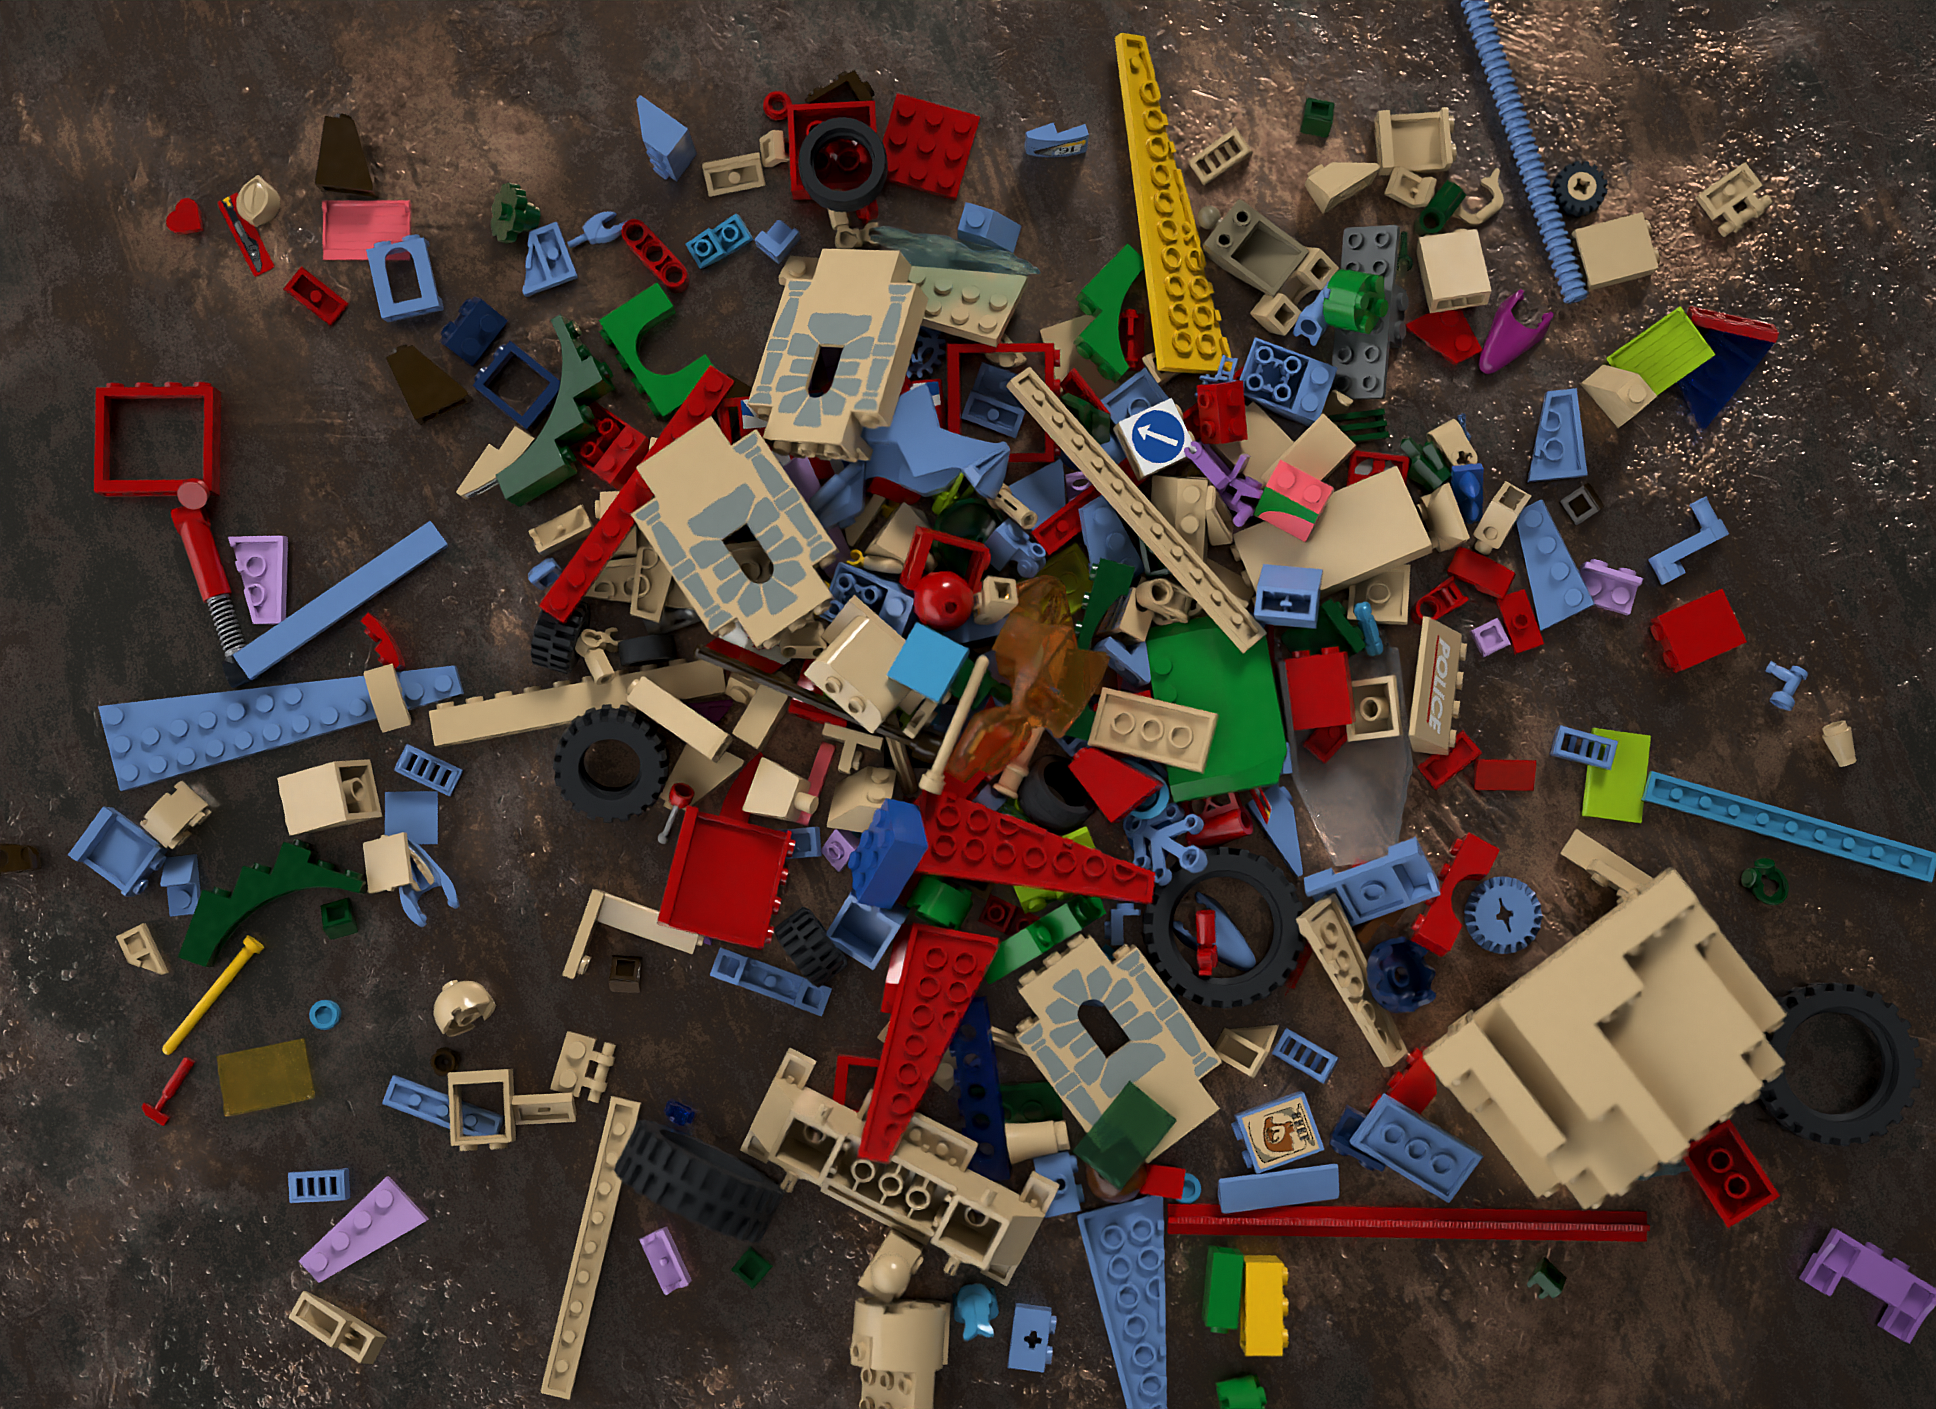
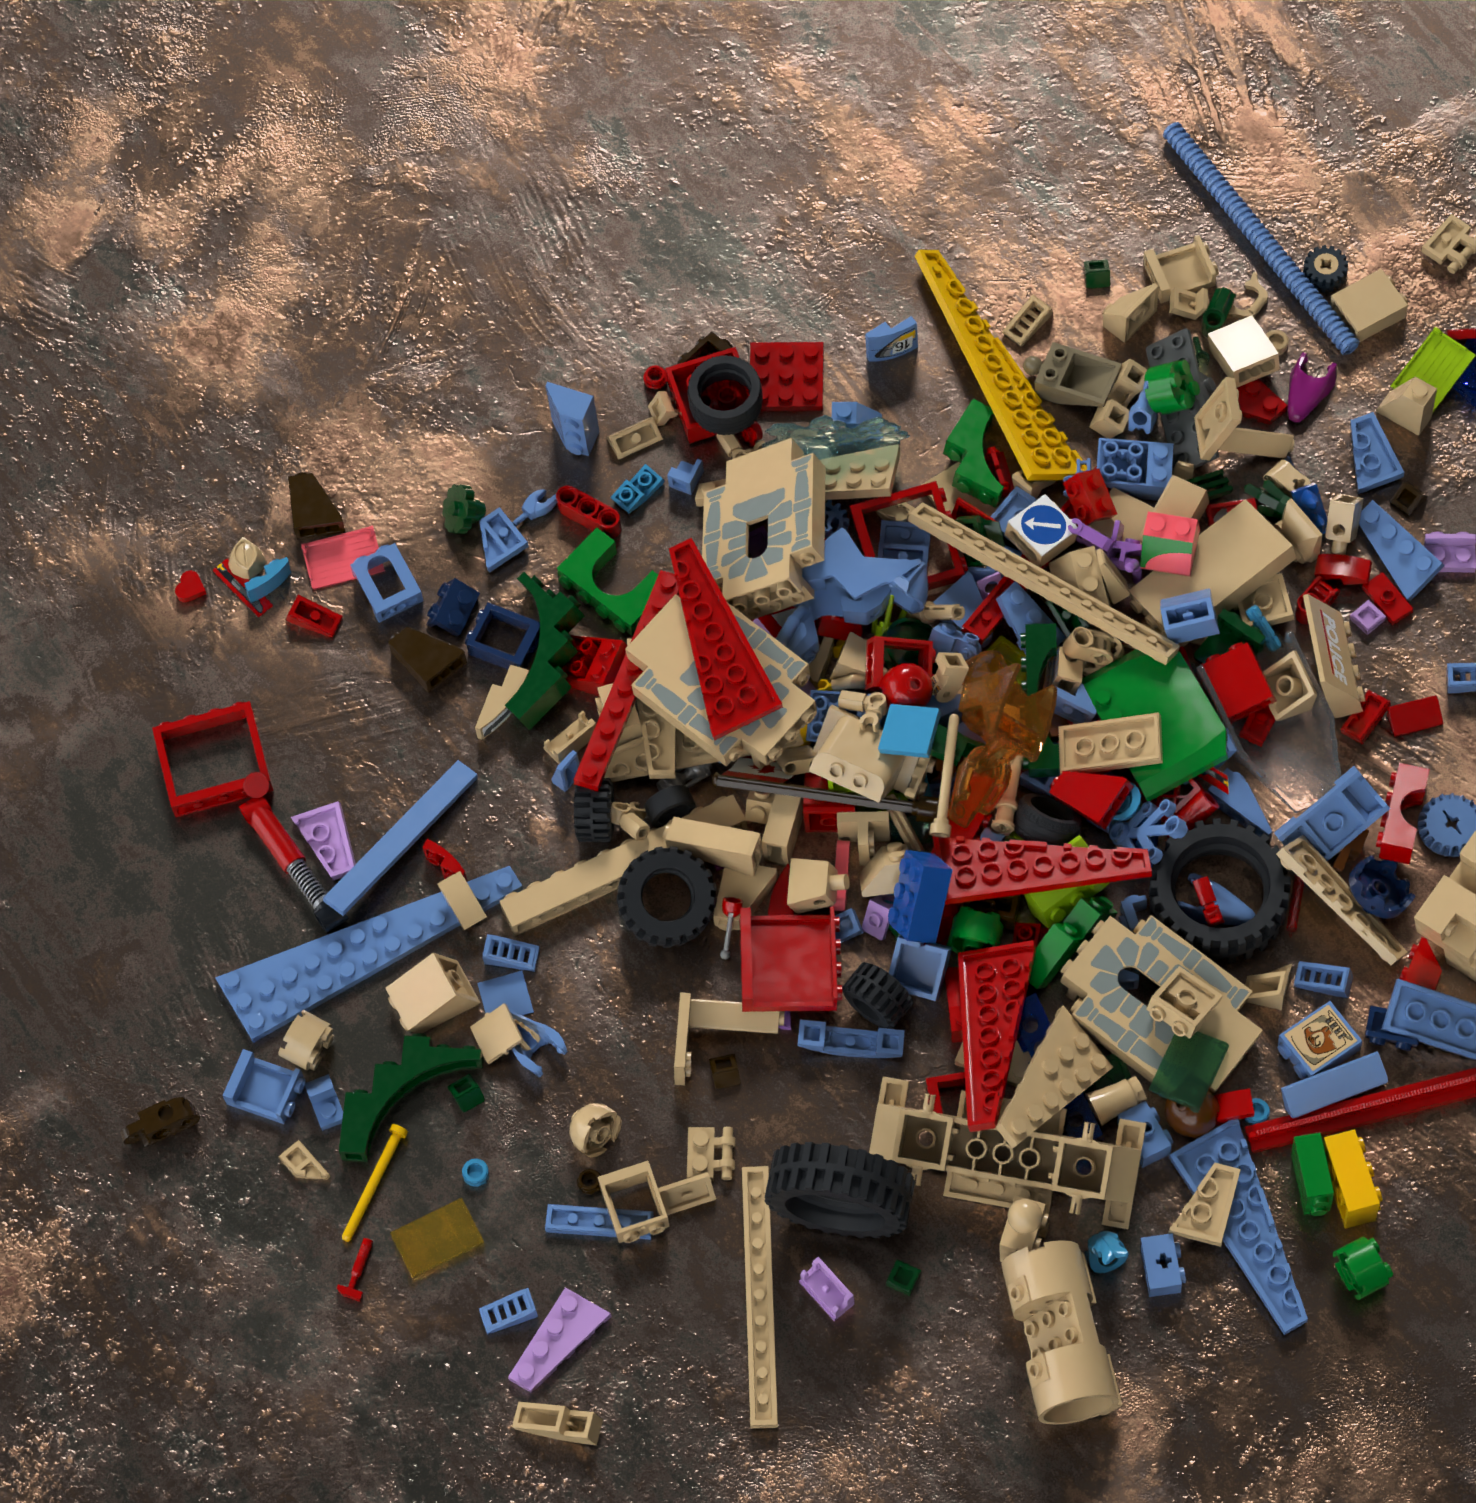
camera: 10 degrees left, 20 degrees down
none -> dark azure slope [244,557,291,603]
none -> red wing [669,537,783,741]
none -> tan bar [838,690,888,732]
none -> tan wing [995,1006,1113,1149]
none -> tan plate [1146,966,1223,1039]
none -> tan wing [1168,1162,1241,1247]
none -> tan piece [1194,377,1294,461]
none -> tan tile [1266,330,1289,355]

